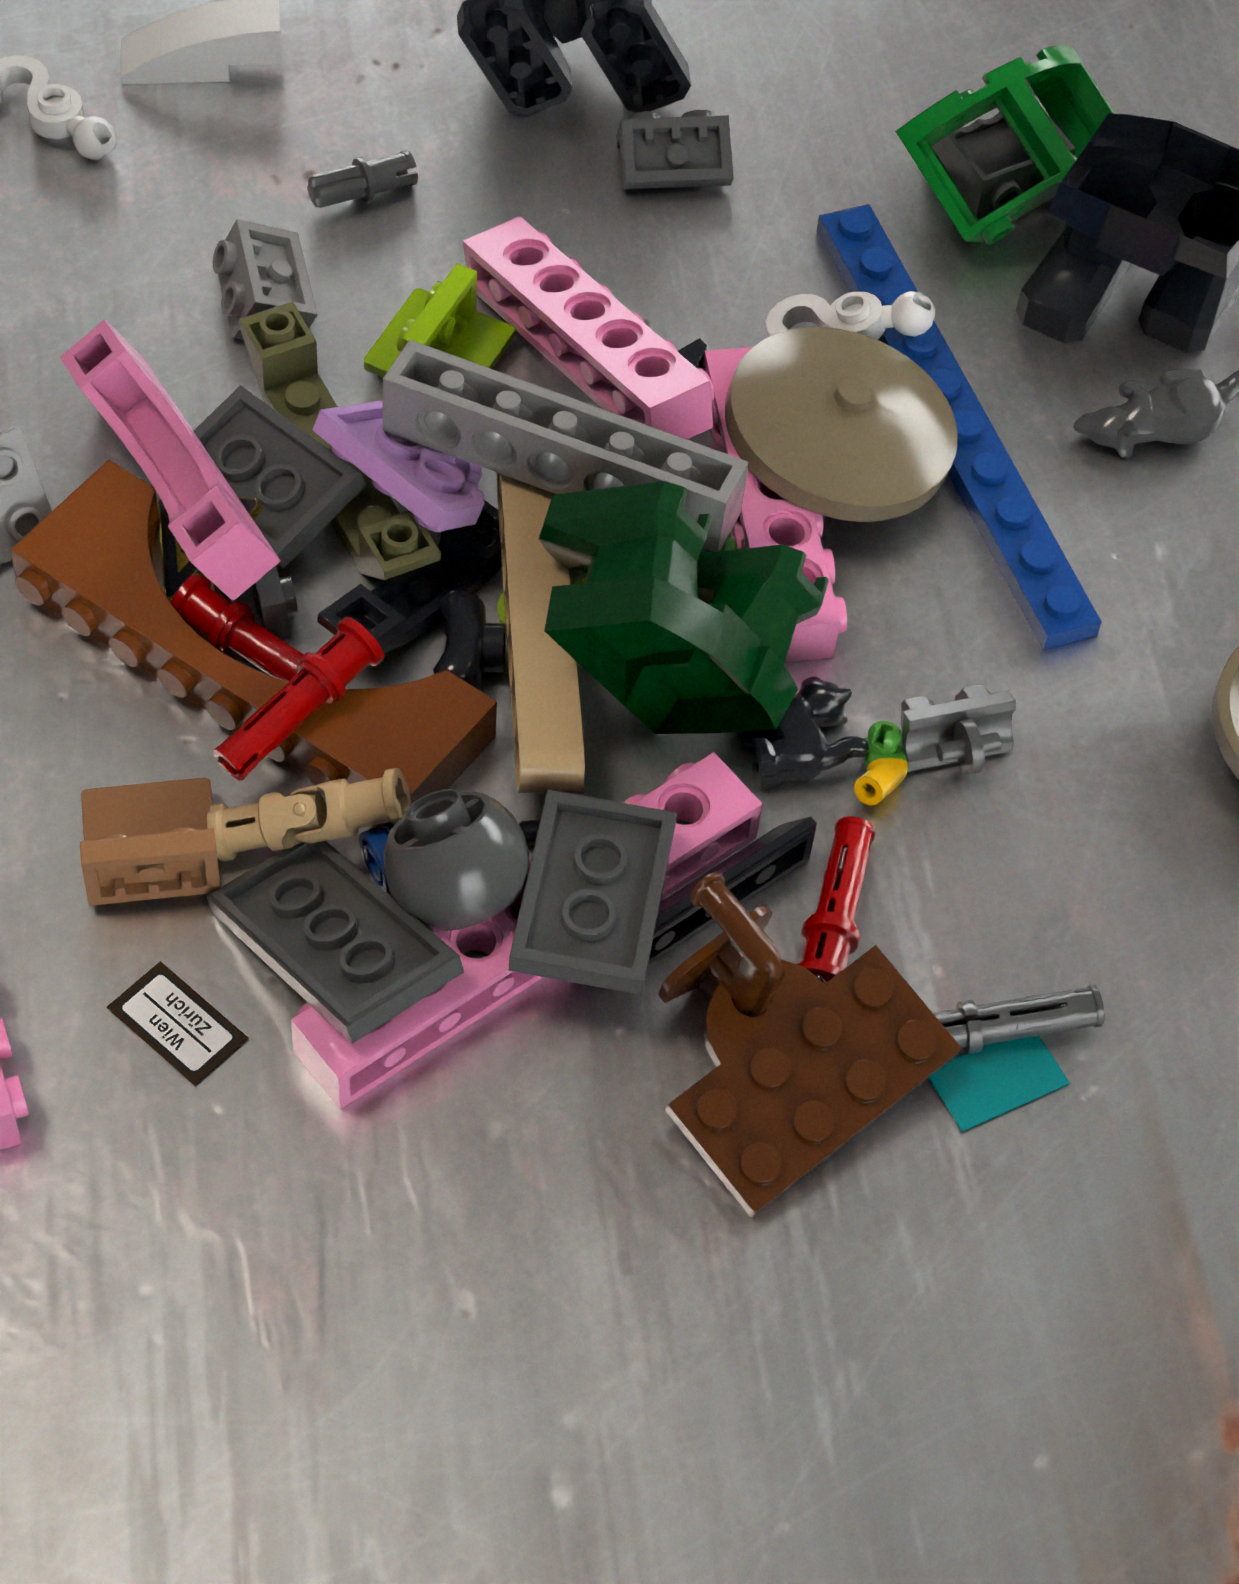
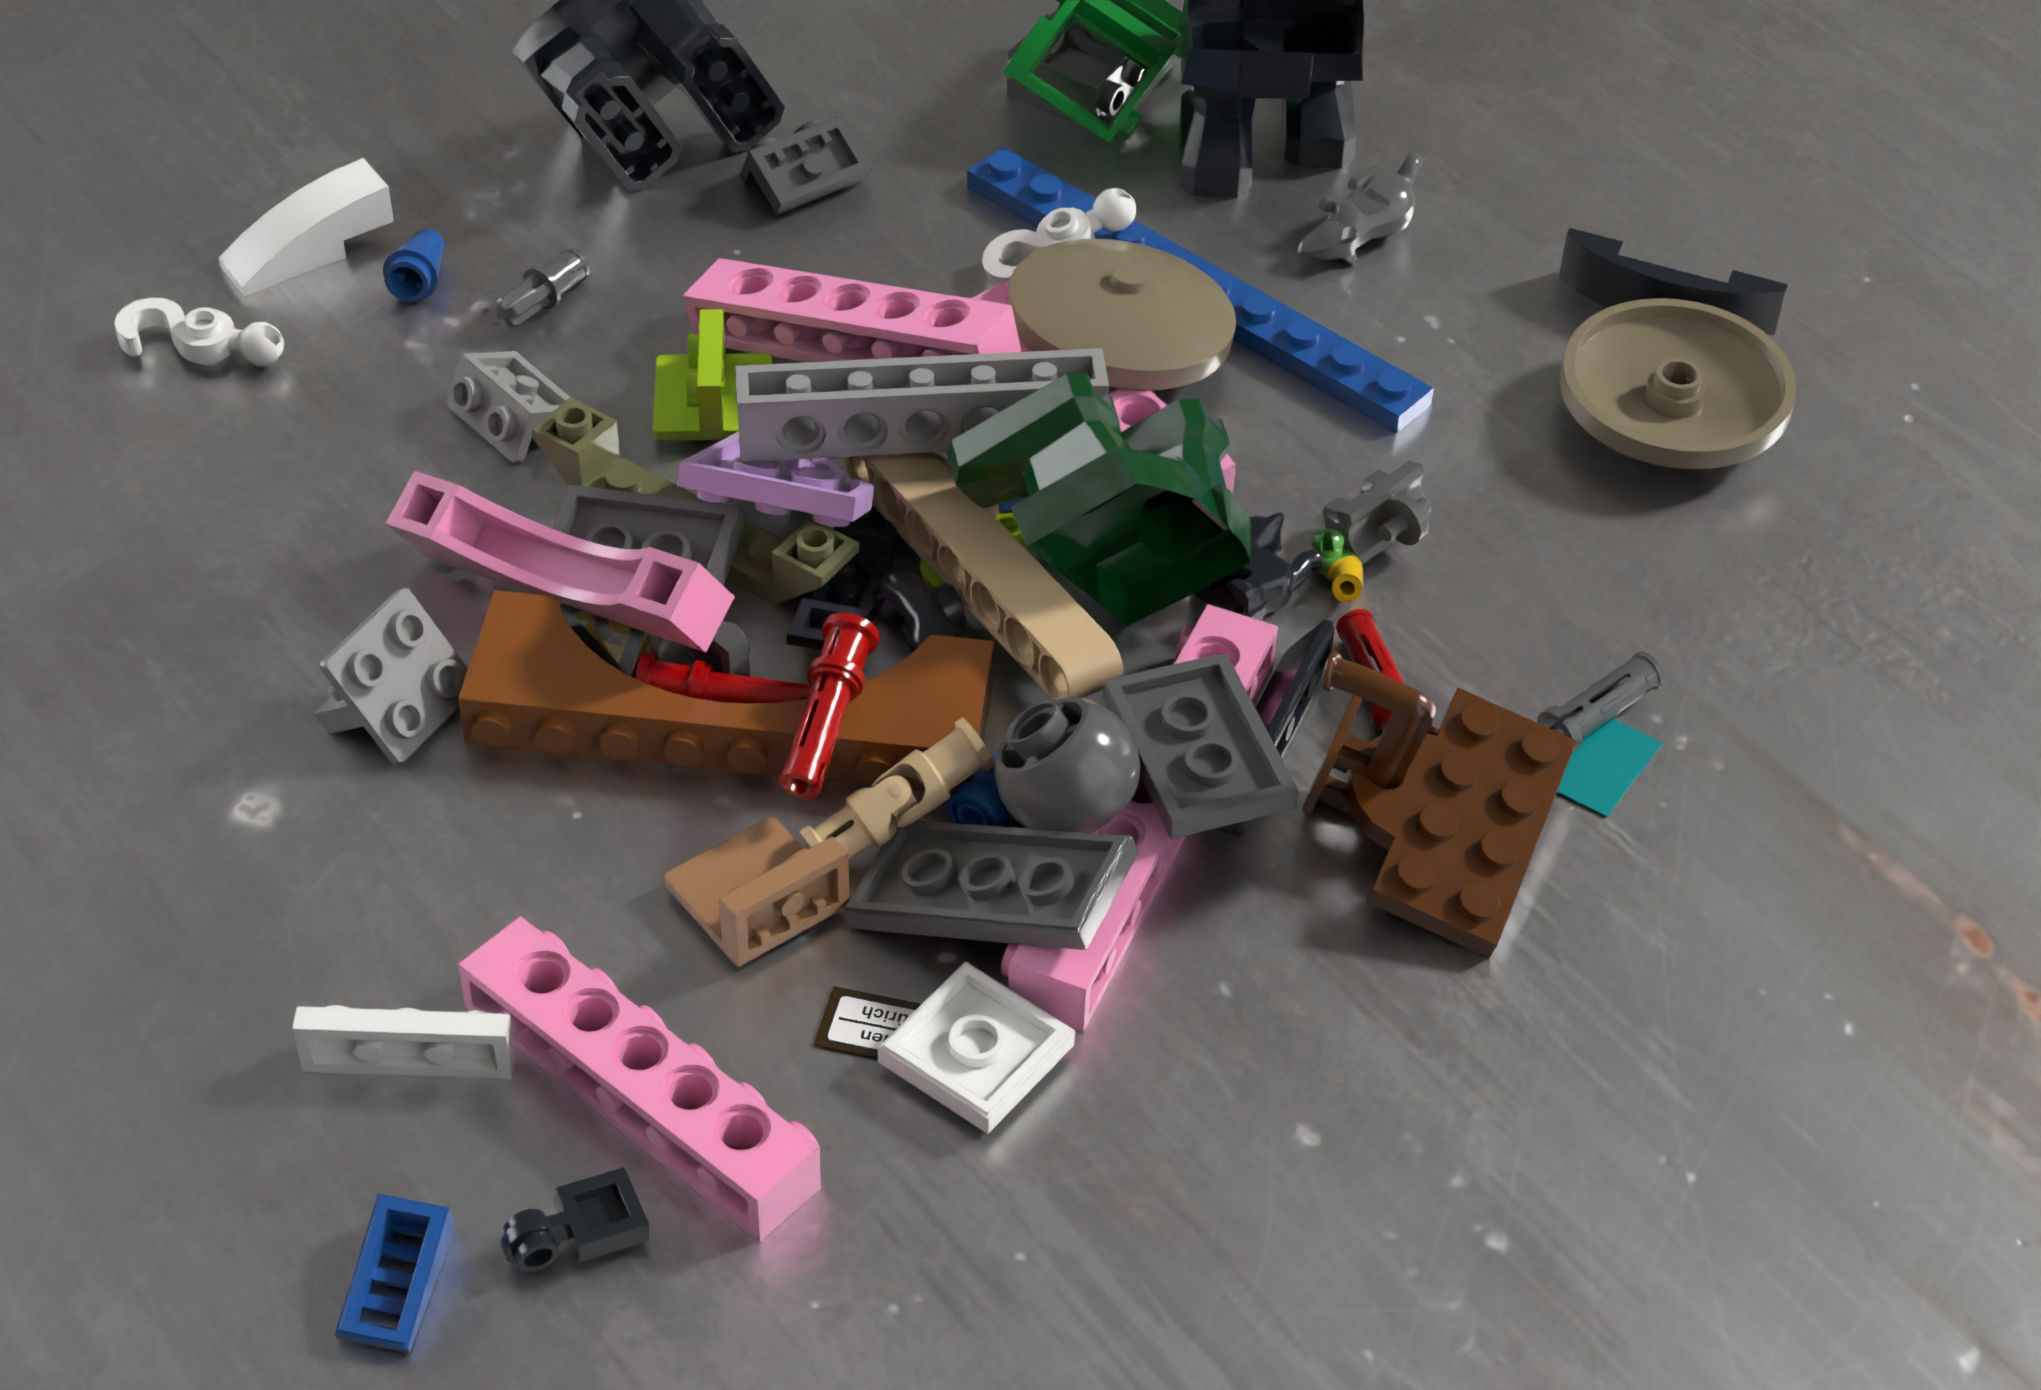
camera: 25 degrees left, 10 degrees down
none -> blue cone [383,229,445,302]
none -> white plate [878,961,1075,1134]

